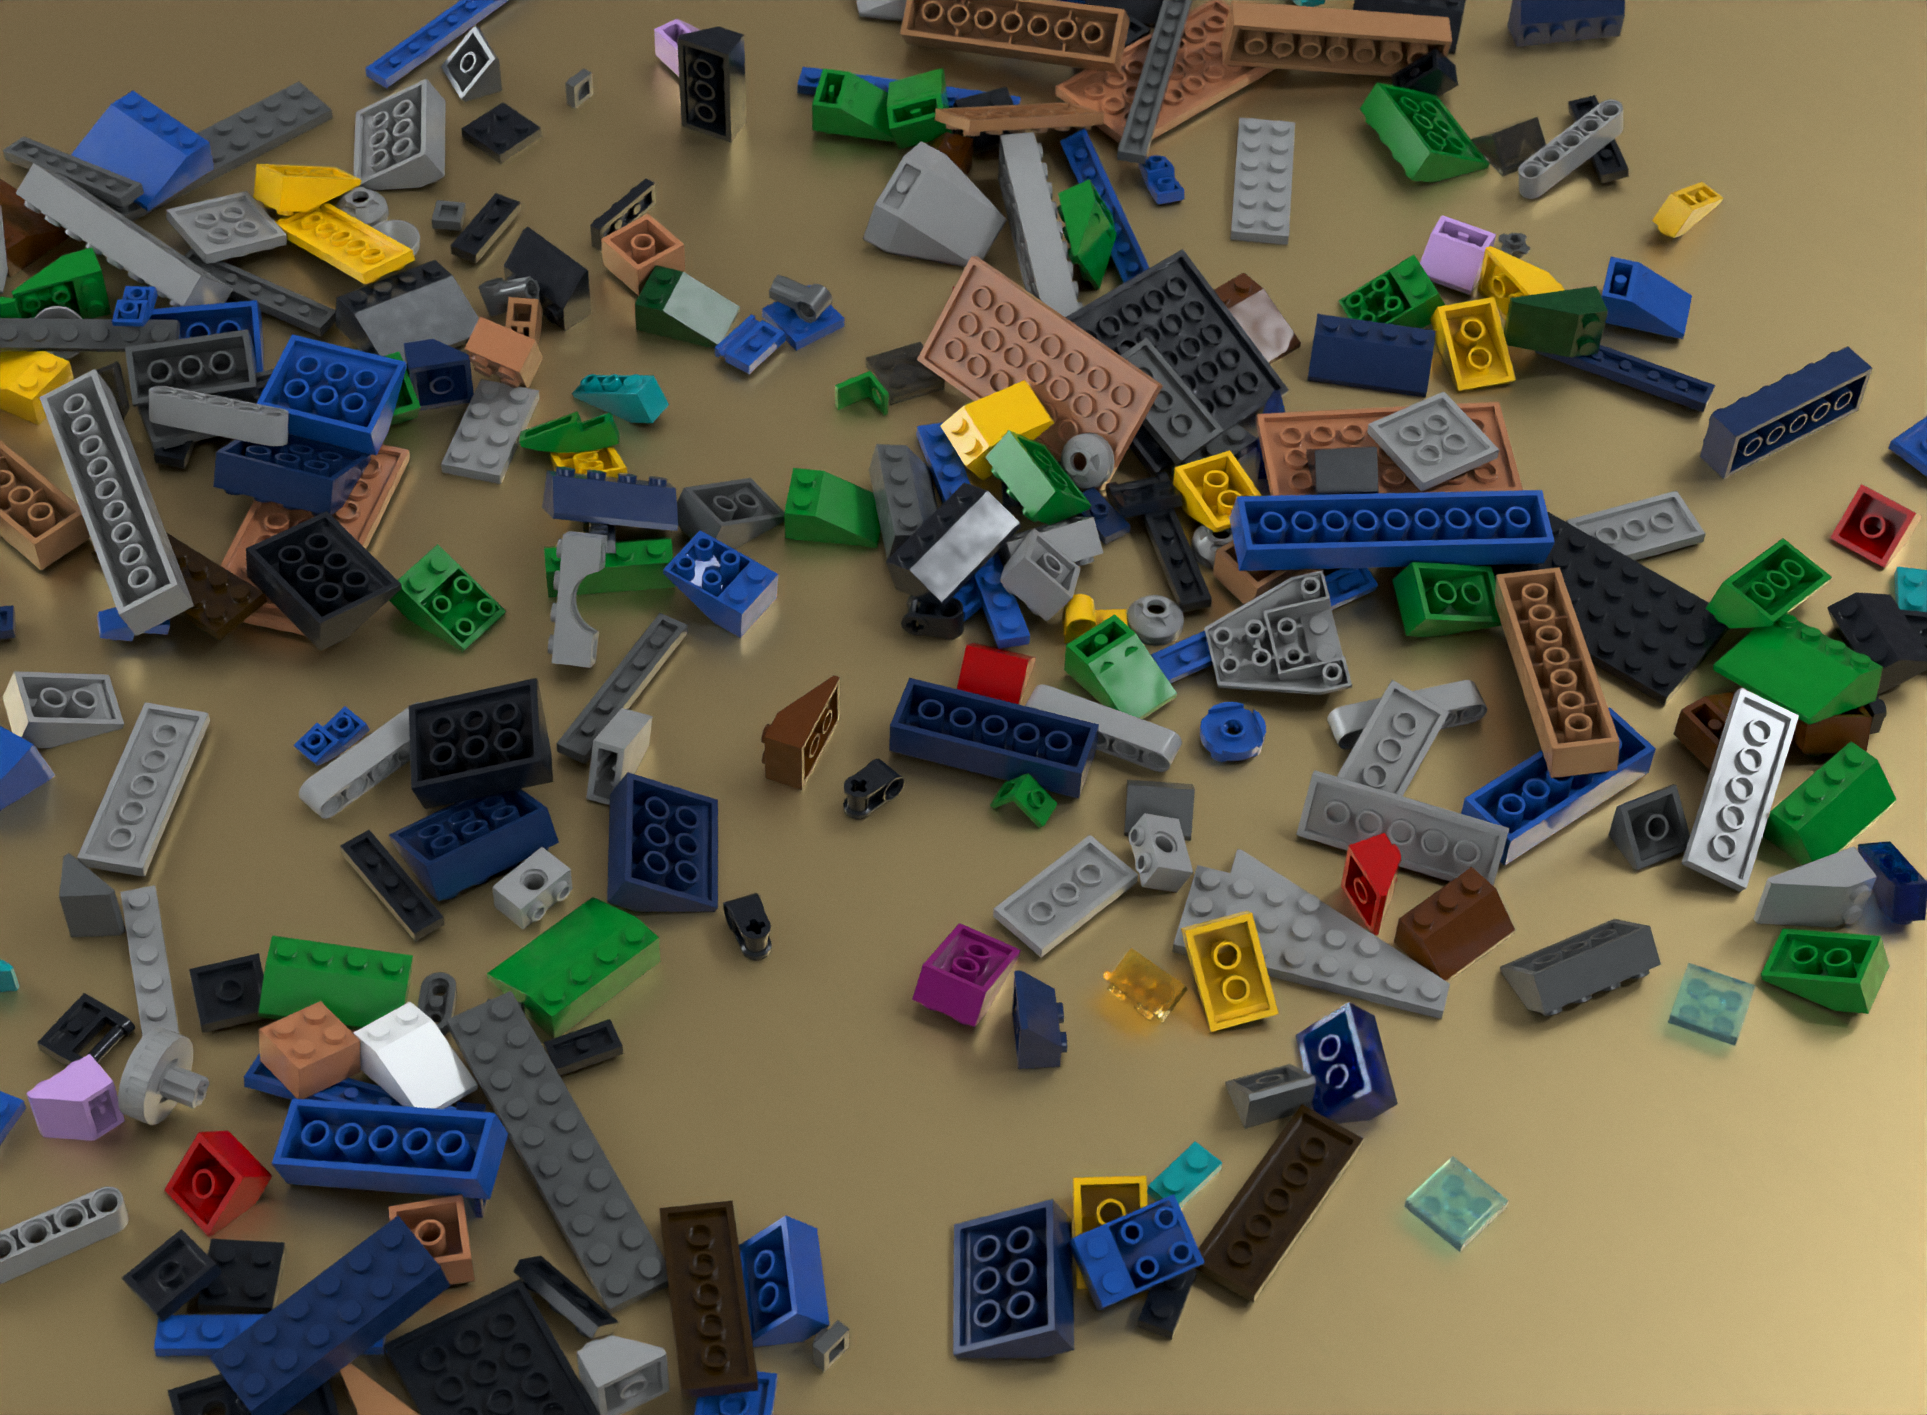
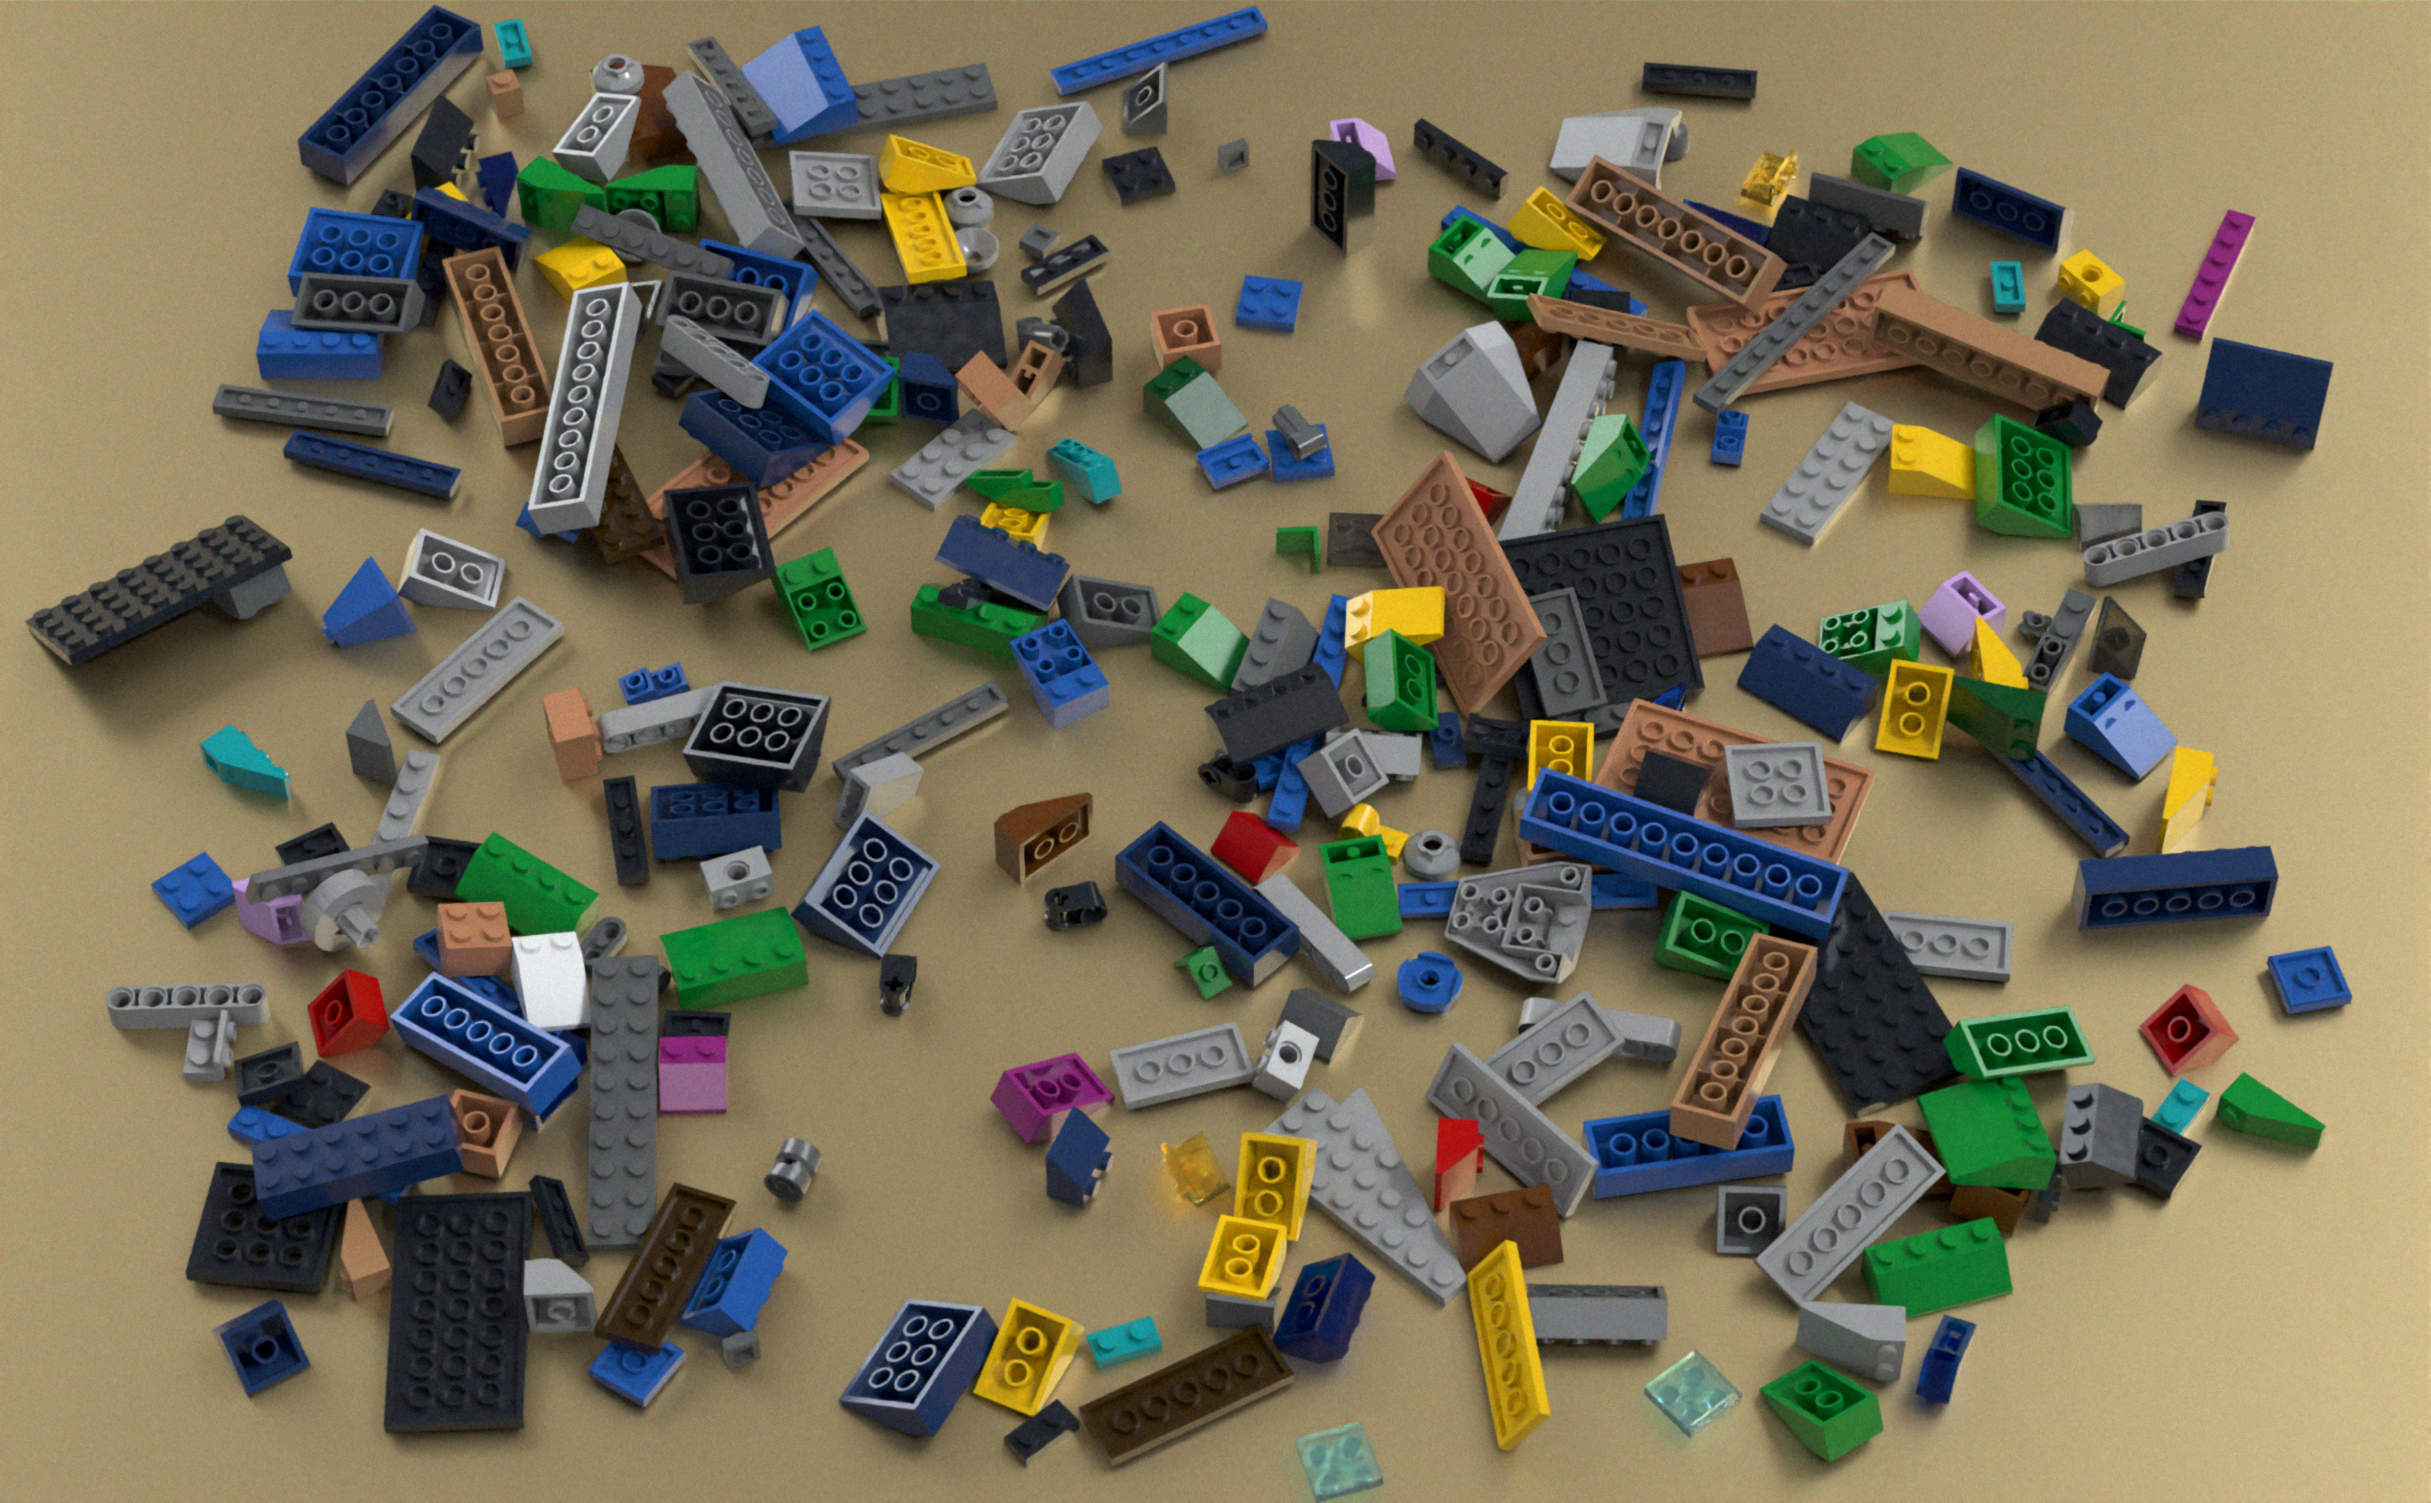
camera: 30 degrees right, 0 degrees up
blue slope [112,286,158,327] -> none
light grey arch [548,531,608,668] -> none
black plate [590,178,656,251] -> none
light grey piece [1060,433,1115,489] -> none
blue slope [1068,1194,1205,1311] -> none
yellow slope [1652,182,1724,238] -> none
none -> light grey bracket [183,1010,237,1081]
none -> dark grey plate [244,833,429,905]
none -> nougat brick [542,687,603,783]
none -> magenta slope [659,1036,729,1114]
none -> dark grey wheel [764,1138,823,1202]
none -> yellow slope [1197,1214,1287,1302]
none -> blue plate [1236,275,1303,332]
none -> black plate [1414,118,1508,199]
none -> yellow plate [1466,1240,1551,1451]
none -> yellow slope [1506,185,1608,261]
none -> yellow slope [1888,424,1976,500]
none -> dark grey slope [2022,589,2098,696]
none -> clear smoke slope [2087,596,2147,681]
none -> yellow slope [2155,746,2219,854]

